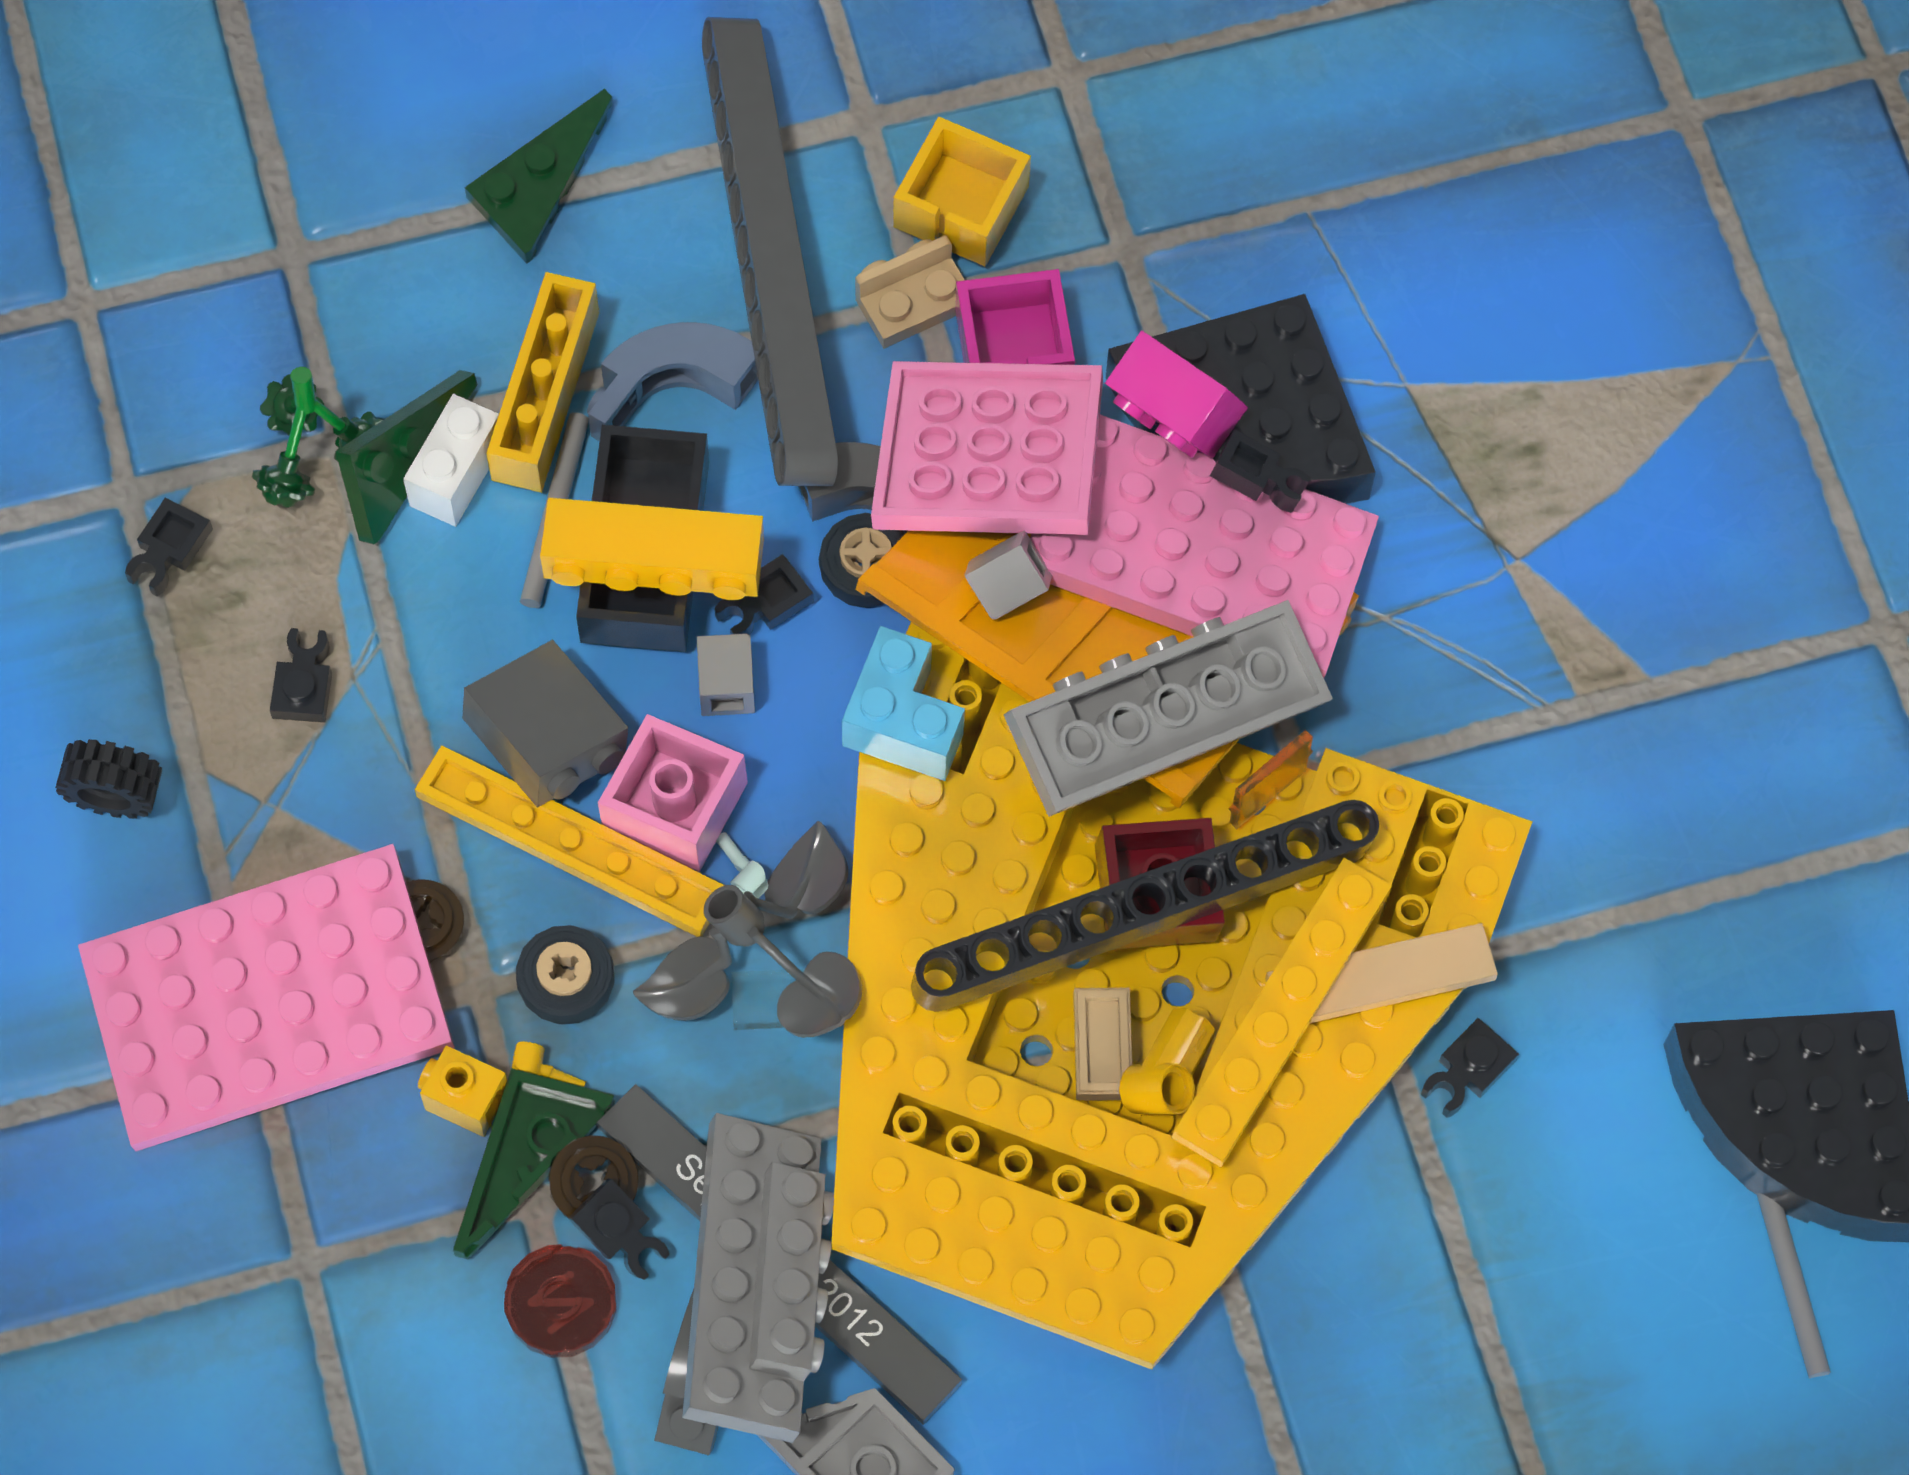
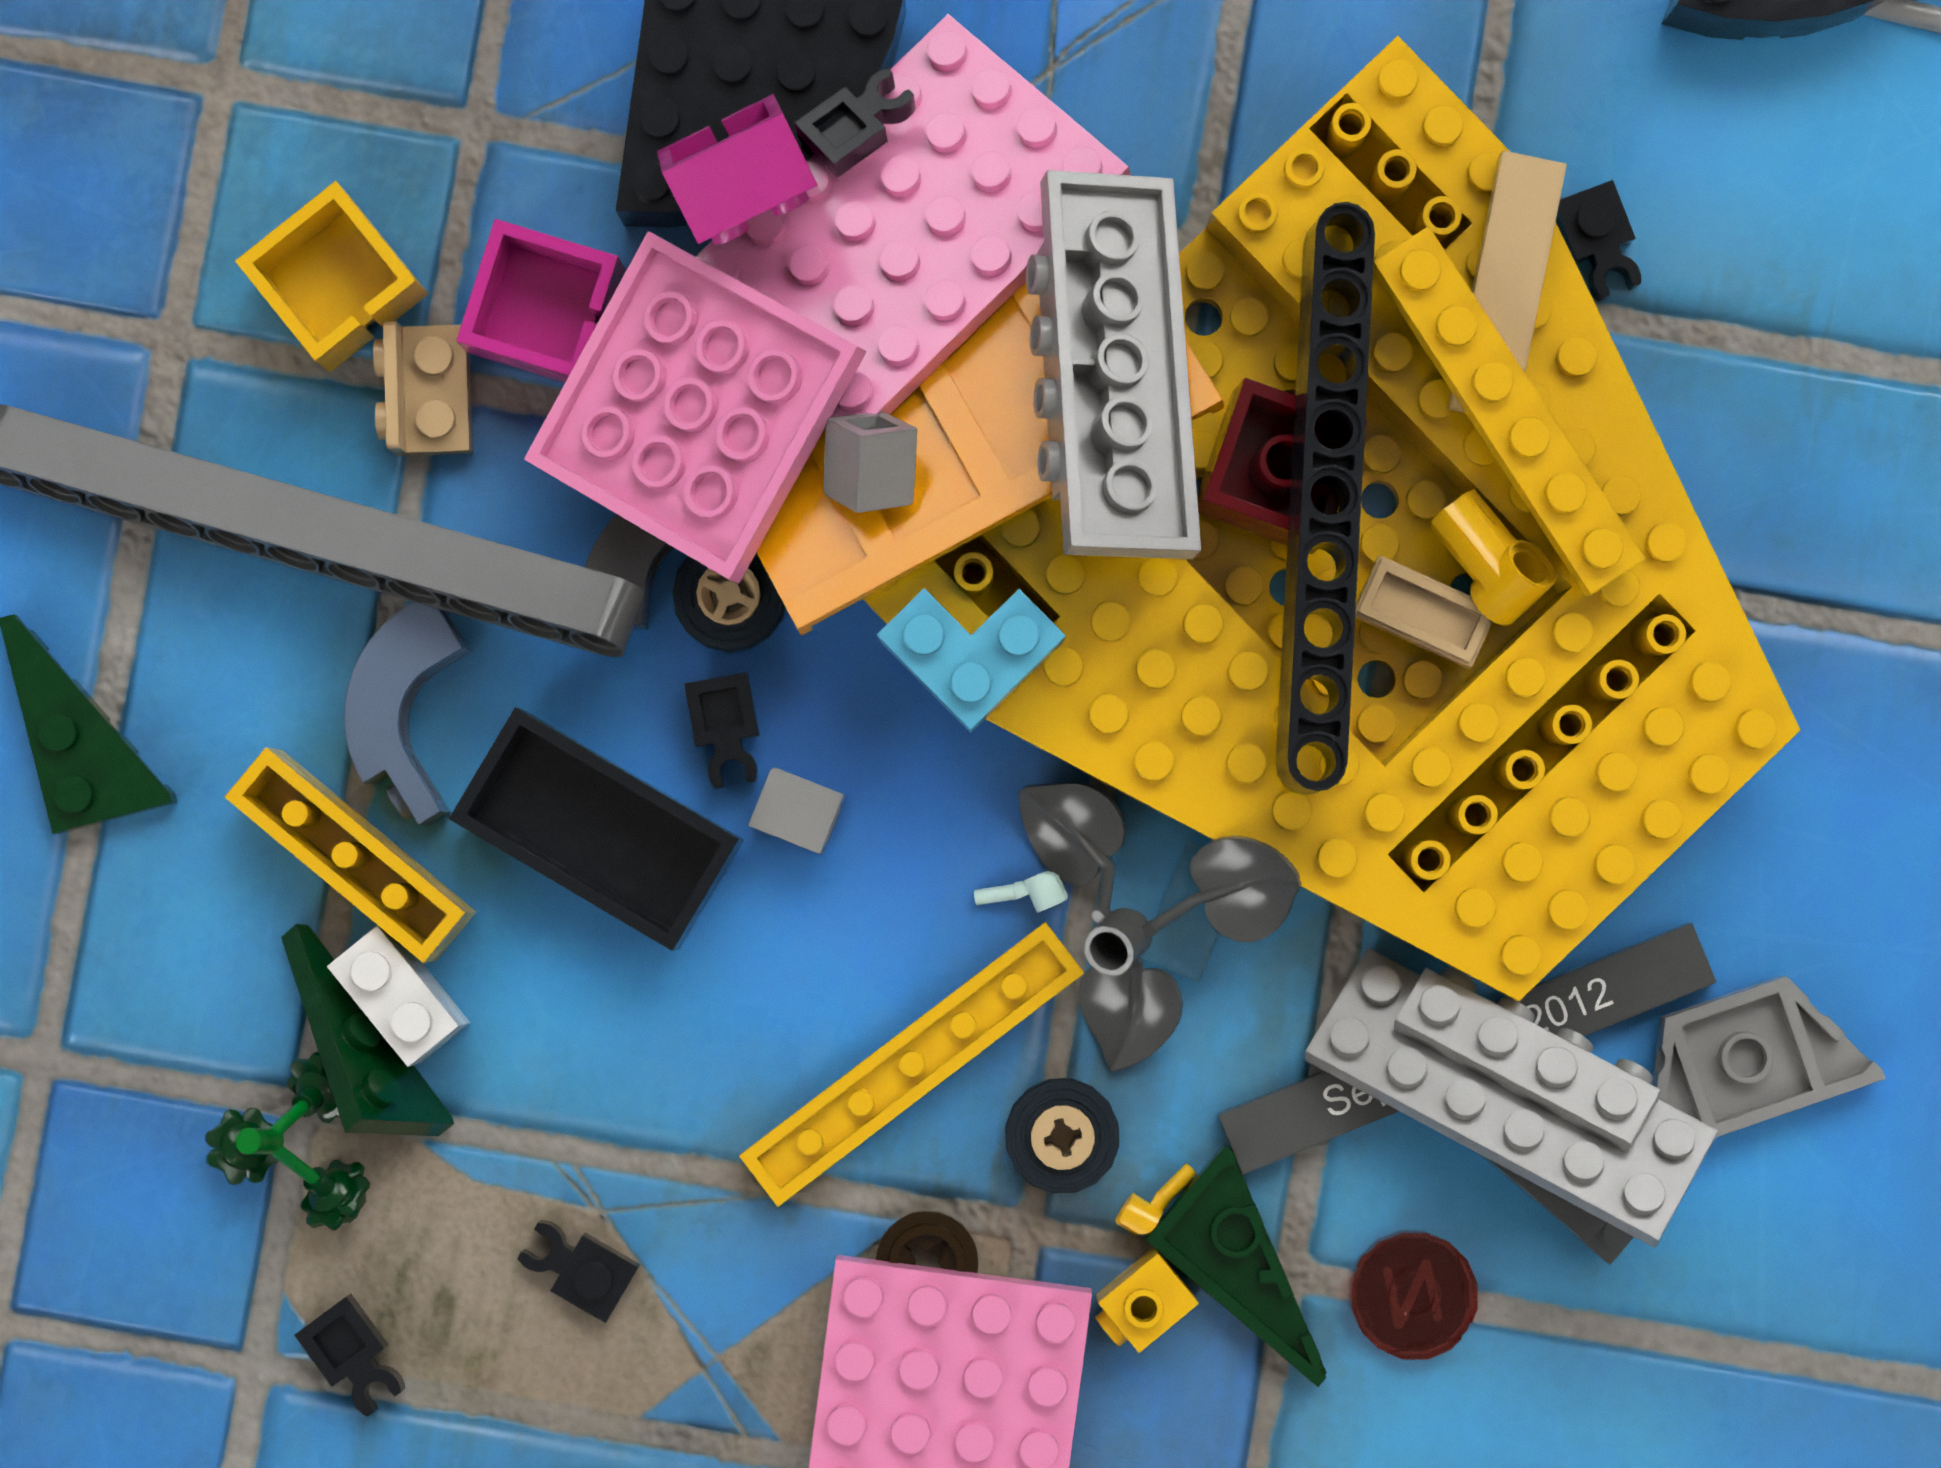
camera: 60 degrees left, 20 degrees up
dark grey brick [462,639,629,808] -> none
light grey bar [520,413,589,608] -> none
yellow brick [540,498,764,600] -> none
dark brown gear [548,1135,638,1218] -> none
black plate [568,1178,670,1280] -> none
bright pink brick [598,714,748,872] -> none
clear orange piece [1228,730,1313,829] -> none

